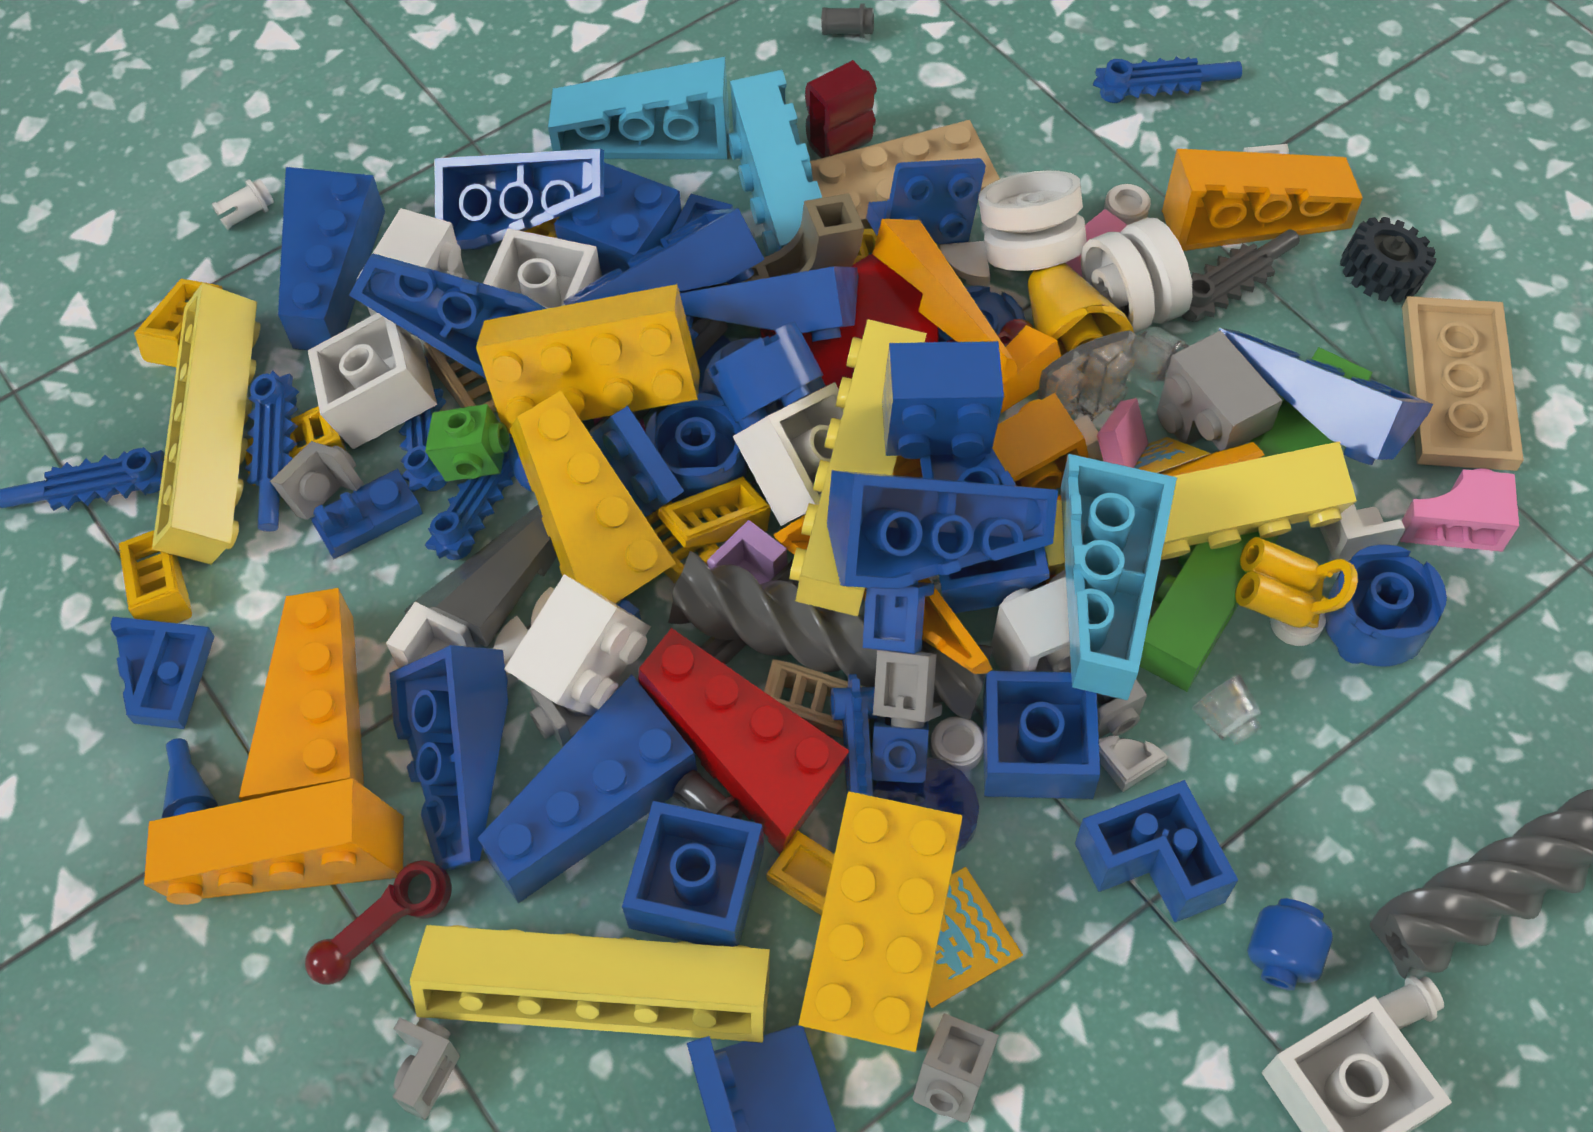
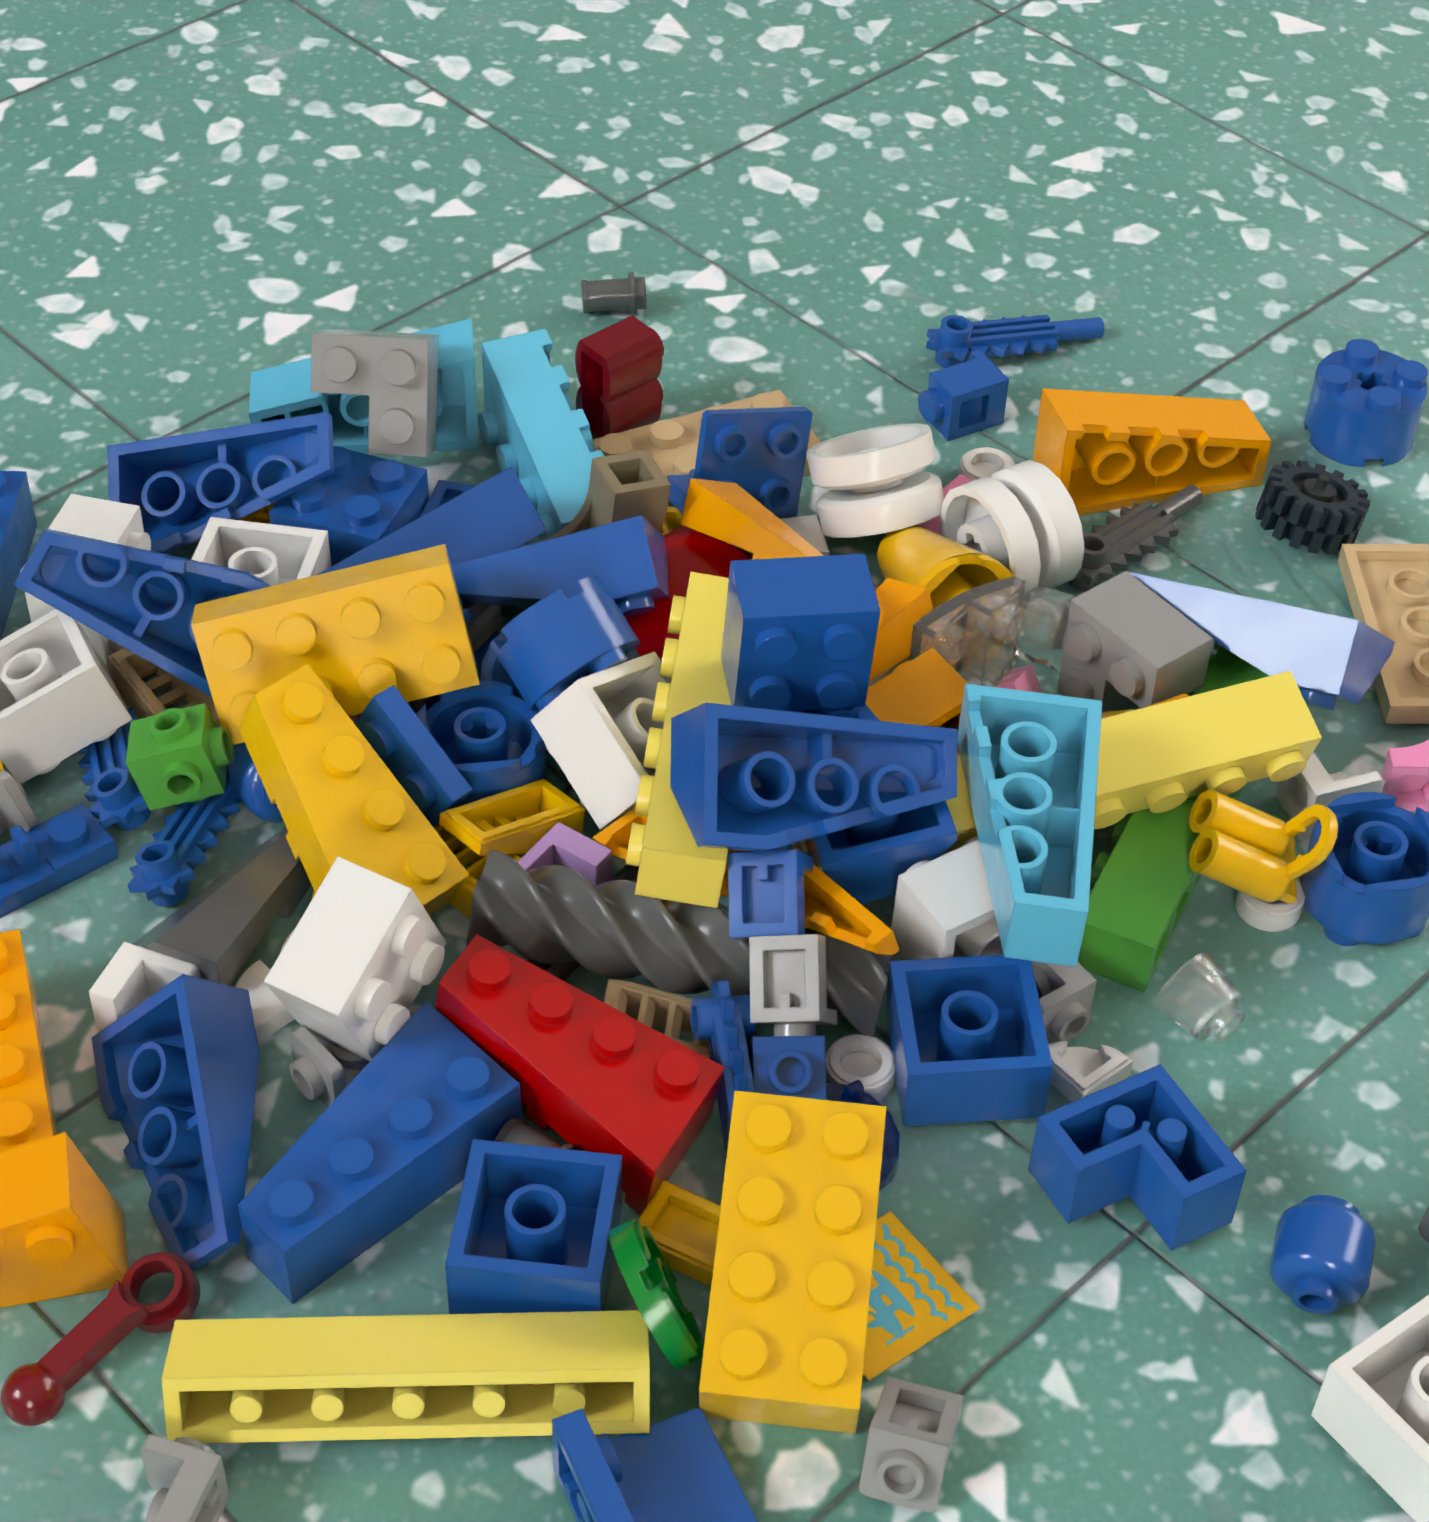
camera: 10 degrees left, 15 degrees down
none -> light grey brick [311,329,439,457]
none -> green tile [608,1218,704,1370]
none -> blue brick [918,349,1009,441]
none -> blue brick [1304,339,1428,467]

